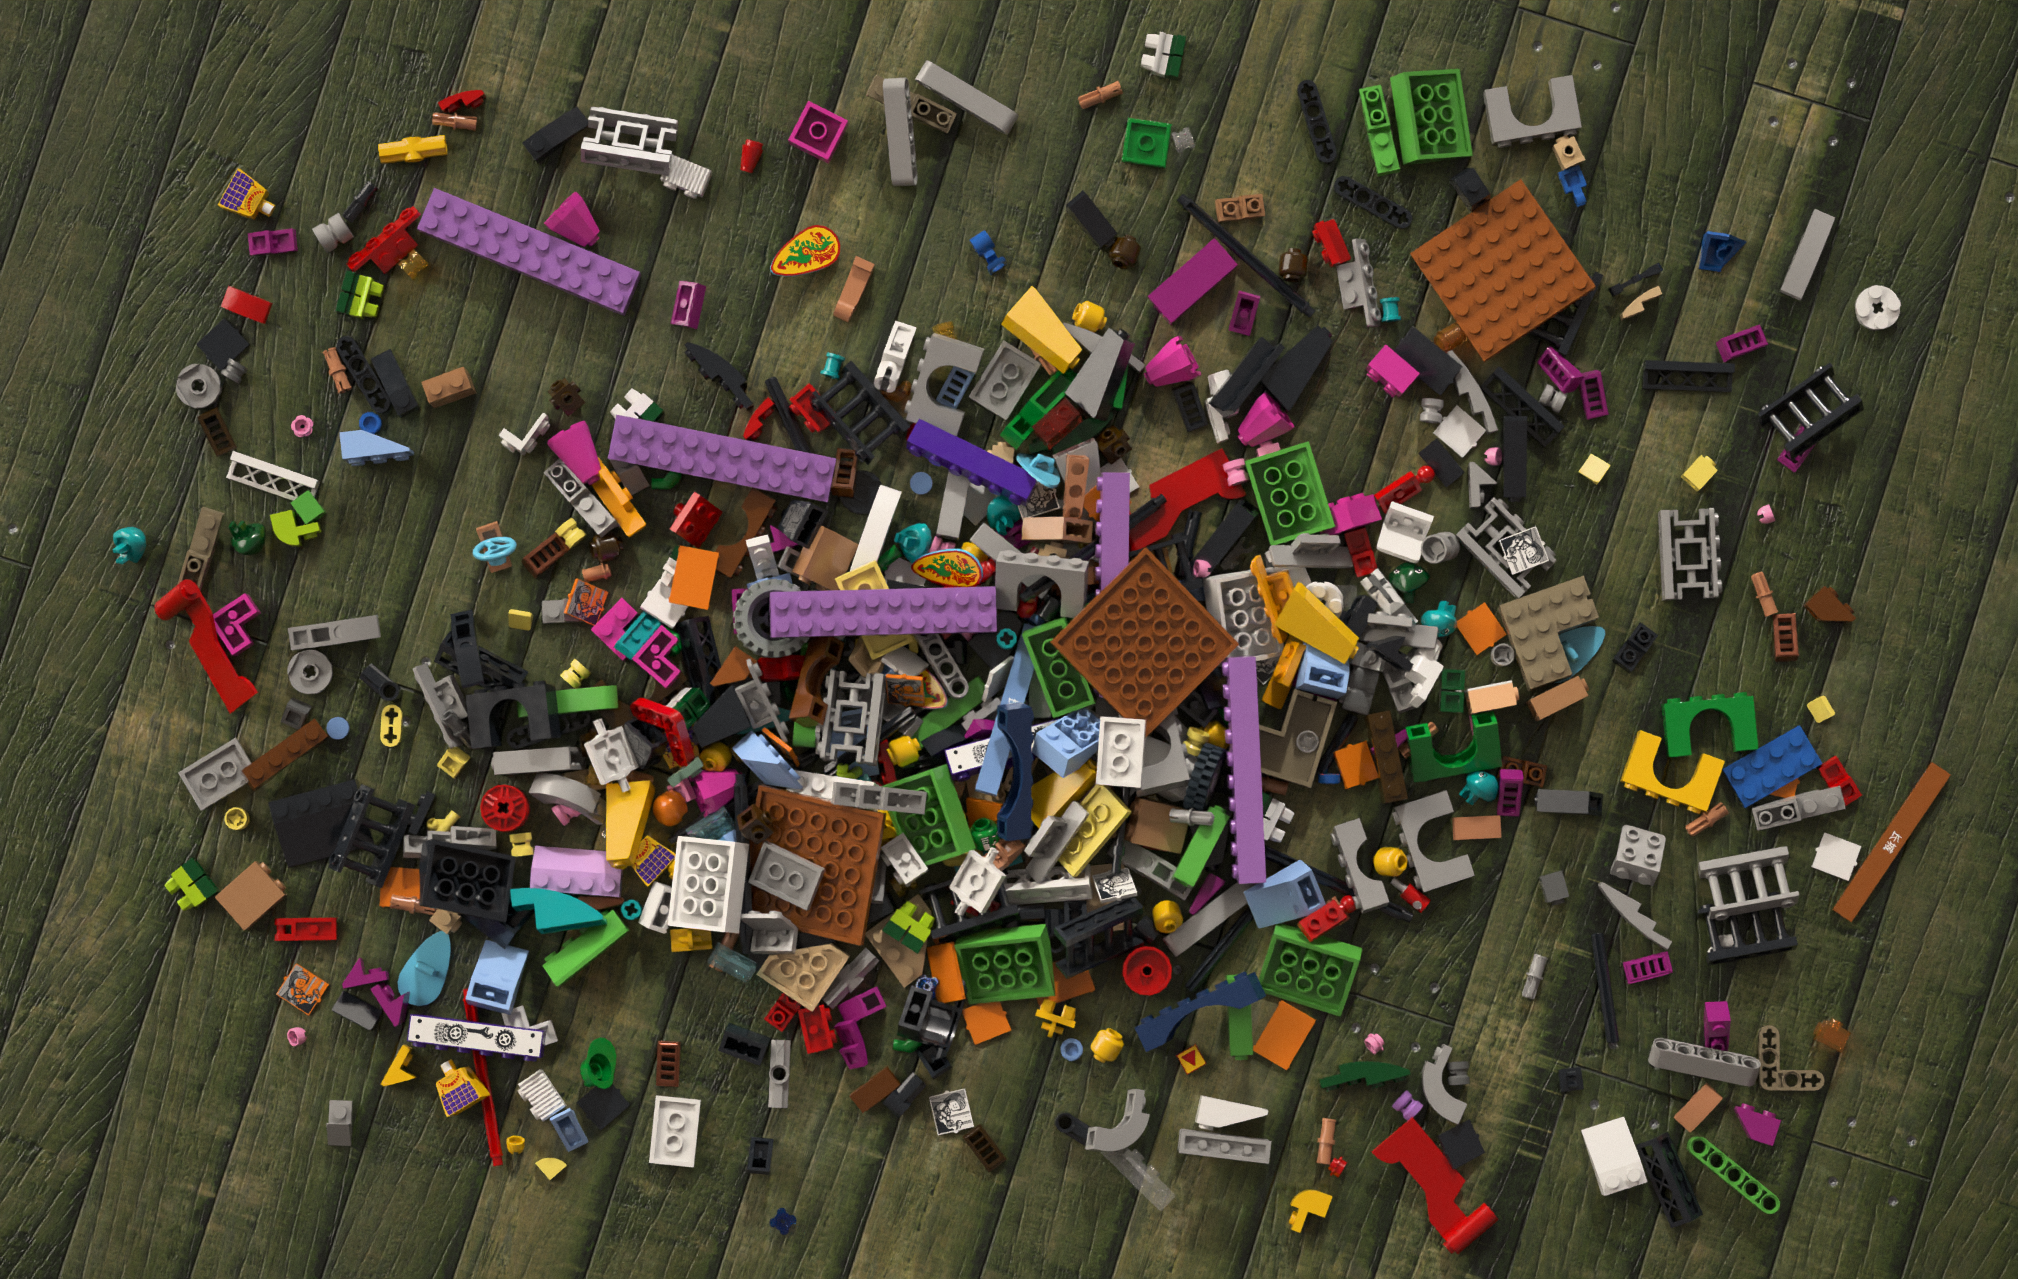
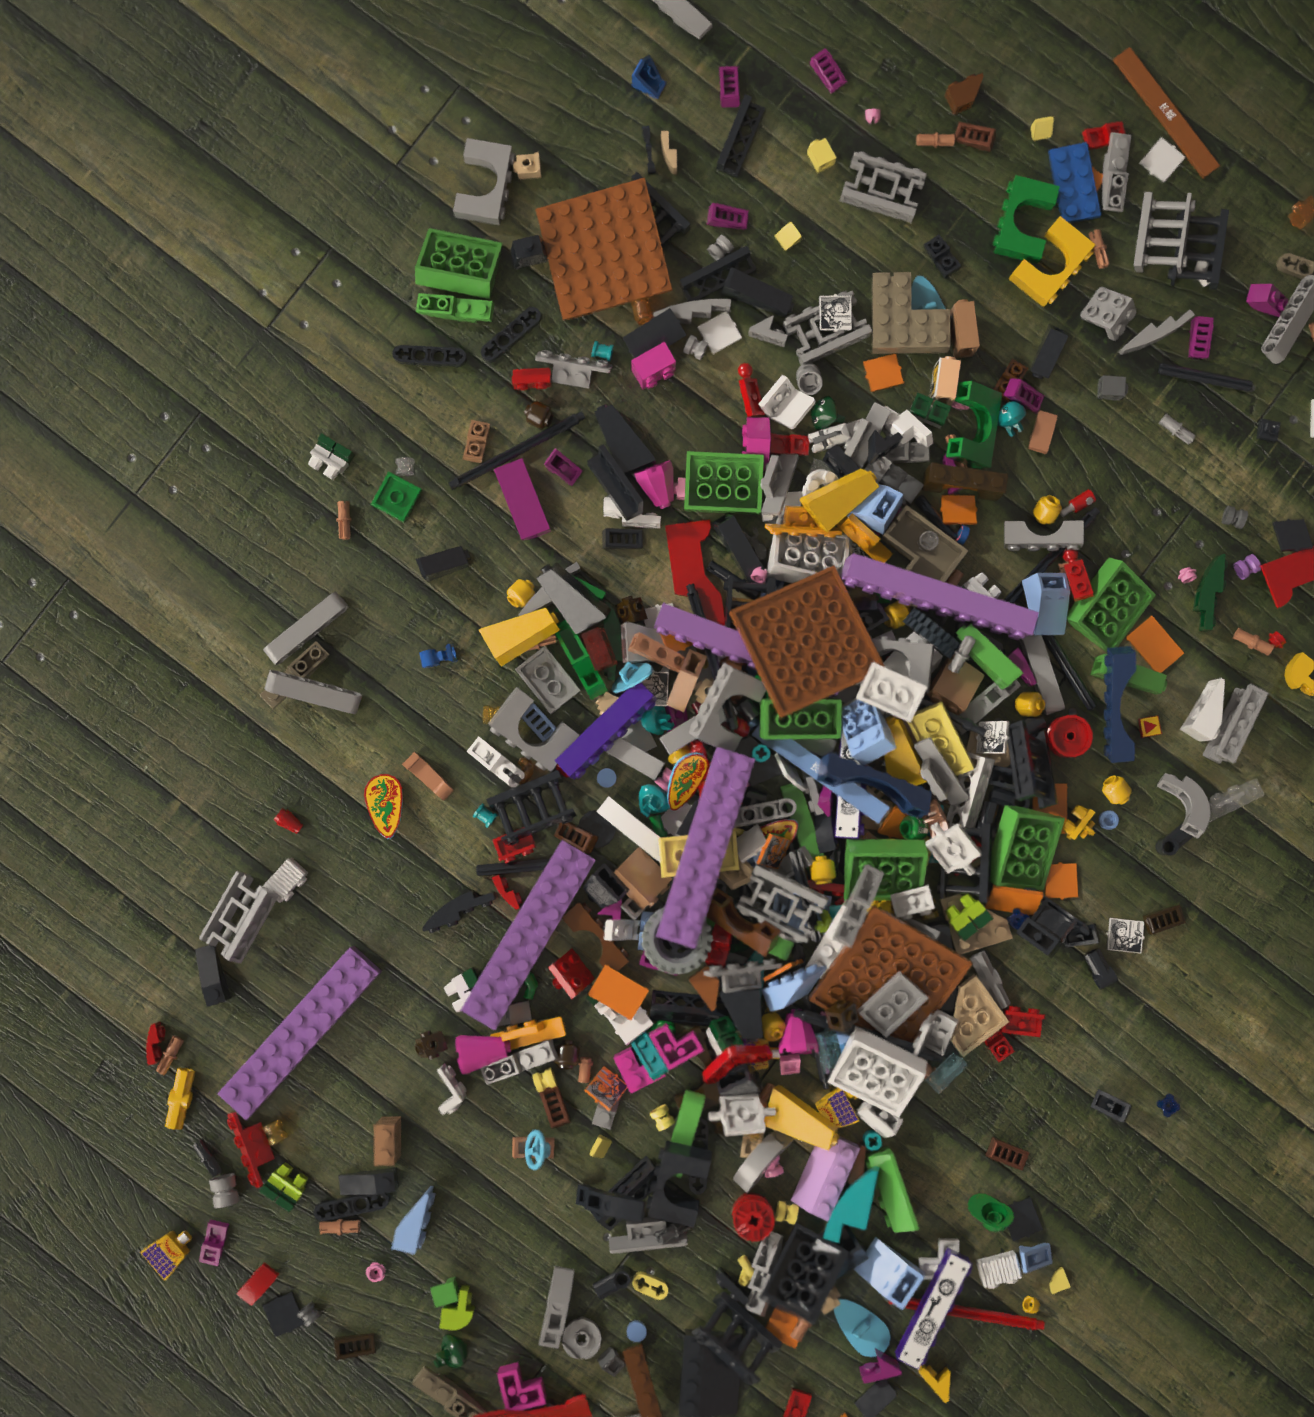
camera: 70 degrees left, 0 degrees up
light grey plate [176,364,222,409] -> none
white fence [226,451,320,501] -> none
magenta slope [342,958,390,989] -> none
blue tile [359,412,382,434] -> none
torso [436,1060,490,1117] -> none
light yellow slope [437,747,471,779] -> none
light grey slope [491,747,586,775] -> none
dark pink cone [544,192,600,247] -> none
white plate [649,1095,701,1167] -> none
orange hair [653,790,688,827] -> none
sand green plate [667,756,704,787] -> none
magenta slope [670,281,706,329] -> none
yellow hips [670,928,712,952] -> none
black brick [718,1023,771,1066] -> none
light grey piece [768,1040,791,1108] -> none
dark pink brick [788,101,849,164] -> none
magenta slope [834,1019,868,1069] -> none
magenta slope [837,986,887,1021] -> none
reddish brown slope [849,1066,901,1113] -> none
green arm [893,1039,923,1053] -> none
dark brown head [1109,235,1141,269] -> none
dark pink cone [1144,336,1201,387] -> none
light yellow wheel [1182,727,1210,756] -> none
bright pink wheel [1223,458,1250,486] -> none
light grey arch [1392,790,1475,892] -> none
black slope [1418,438,1465,488] -> none
teal piece [1421,601,1457,637] -> none
light grey arch [1422,1044,1467,1124] -> none
bright pink hinge [1485,448,1502,465] -> none
light grey wheel [1490,644,1514,667] -> none
magenta slope [1537,346,1584,394] -> none
blue plate [1558,165,1587,207] -> none
black fence [1758,363,1864,461] -> none

